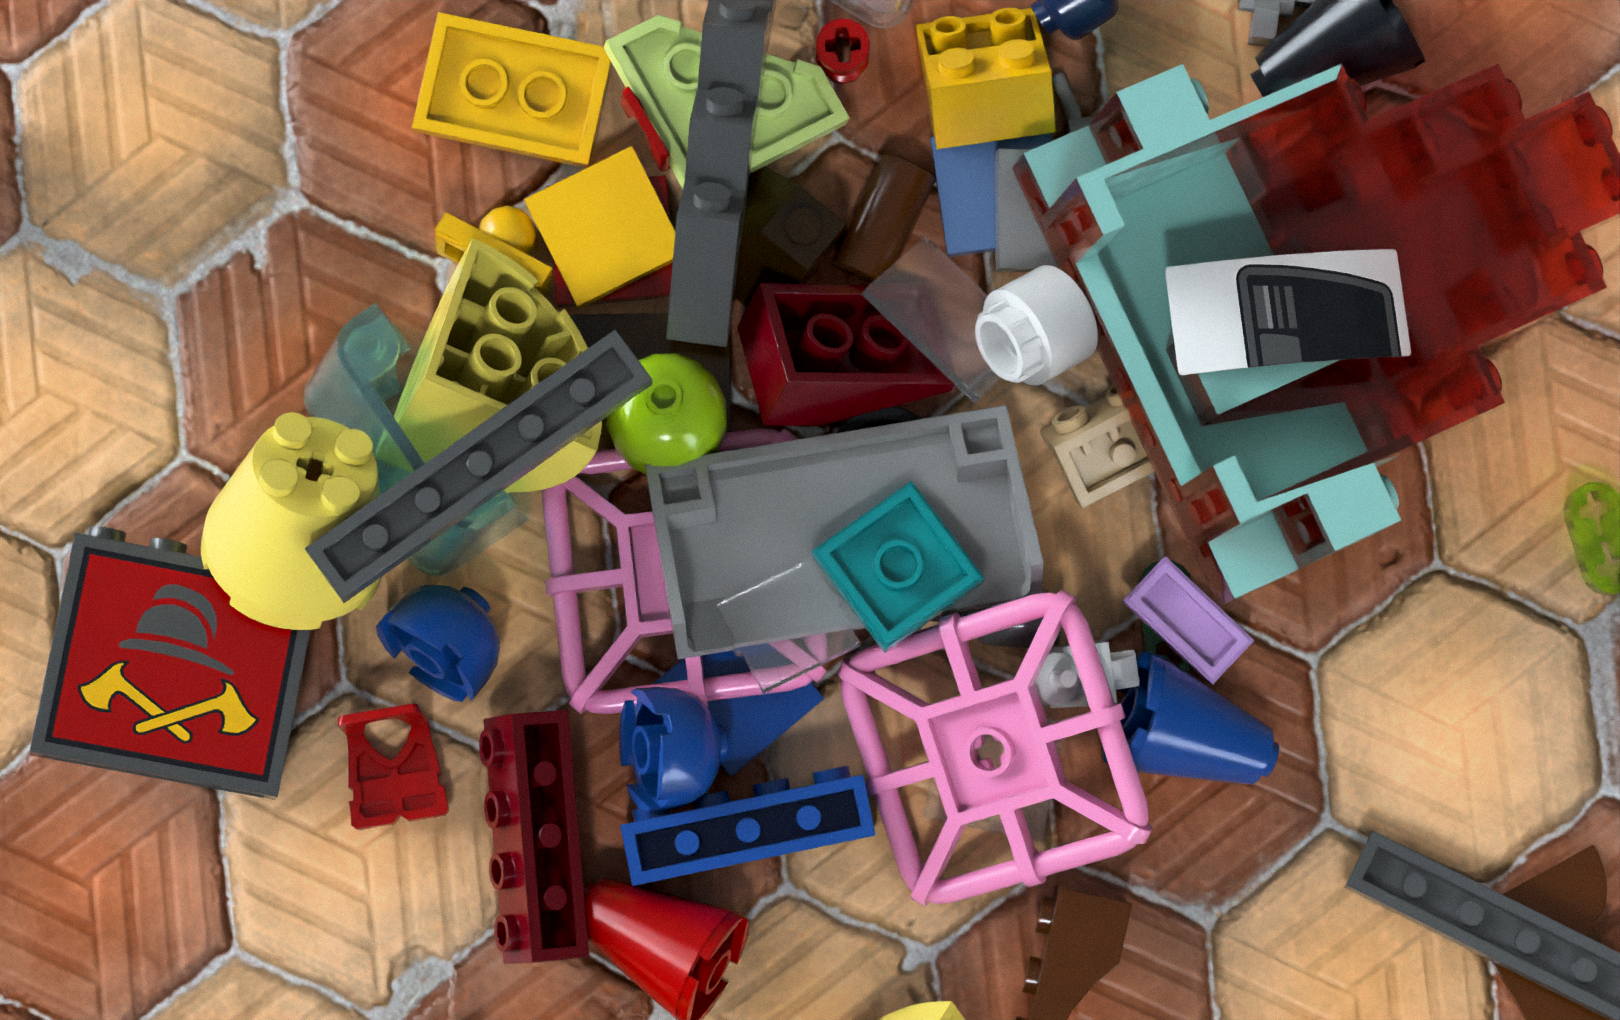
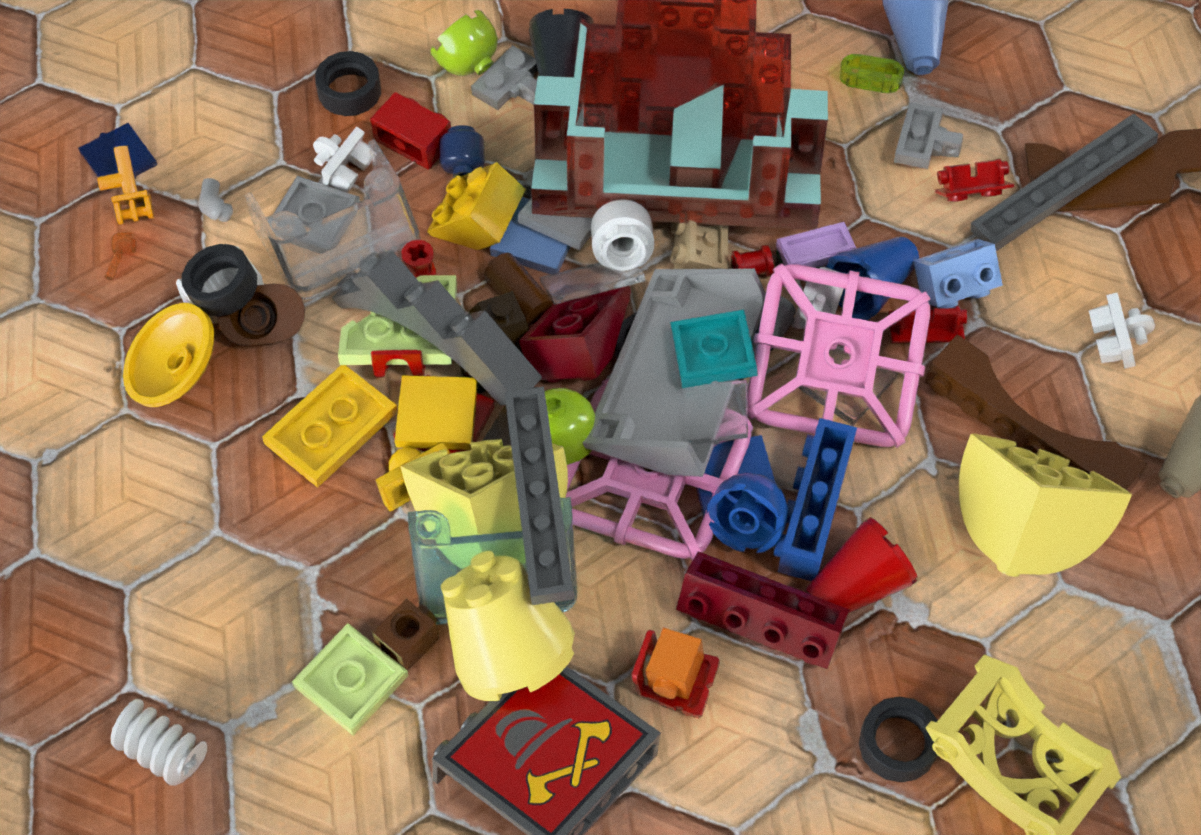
camera: 65 degrees left, 25 degrees down
blue cylinder [376,585,500,702] -> none
sticker [1165,249,1411,375] -> none
none -> yellowish green tile [292,623,409,736]
none -> reddish brown brick [372,598,439,671]
none -> orange brick [646,627,704,700]
none -> red bush [731,245,774,278]
none -> red hinge [888,306,967,343]
none -> light grey hinge [894,102,963,169]
none -> light blue brick [913,239,1003,308]
none -> red hinge [935,158,1014,202]

